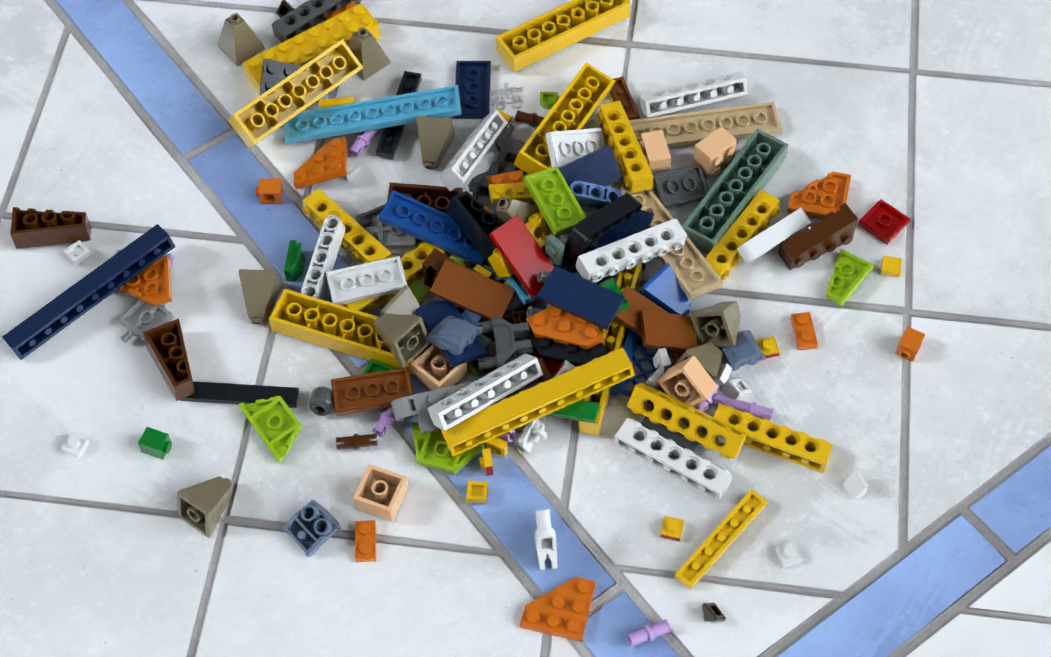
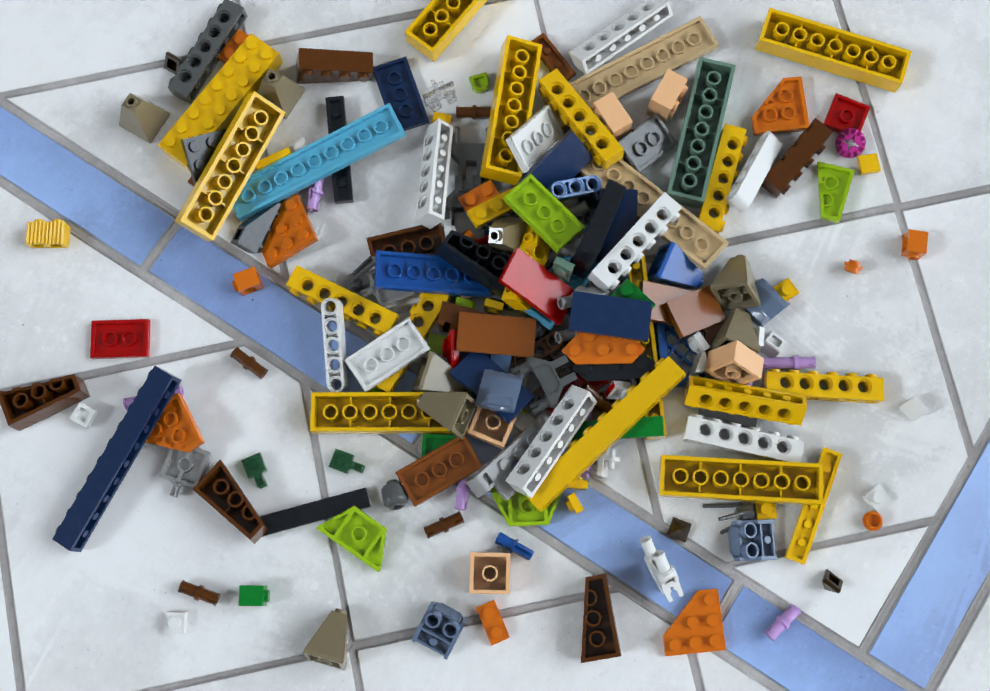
camera: 20 degrees left, 20 degrees up
dark tan slope [239,269,283,325] -> none
green slope [284,240,305,282] -> none
dark tan slope [416,115,455,170] -> none
yellow plate [466,481,488,504] -> none
orange plate [790,312,818,350] -> none
none -> yellow brick [25,219,71,248]
none -> red tile [90,319,151,359]
none -> reddish brown pin [178,580,221,606]
none -> slope [230,203,281,254]
none -> reddish brown pin [230,347,268,380]
none -> clear green plate [241,452,268,489]
none -> reddish brown wedge [296,48,373,84]
none -> clear green plate [329,449,365,474]
none -> red tile [442,329,459,368]
none -> blue axle [495,532,534,560]
none -> reddish brown wedge [581,573,622,663]
none -> yellow brick [658,455,823,506]
none -> dark brown slope [667,517,692,543]
none -> dark grey plant [703,502,754,534]
none -> sand blue slope [728,519,778,561]
none -> yellow brick [755,8,912,93]
none -> dark pink gear [835,128,866,158]
none -> orange plate [843,259,863,275]
none -> orange plate [862,511,883,531]

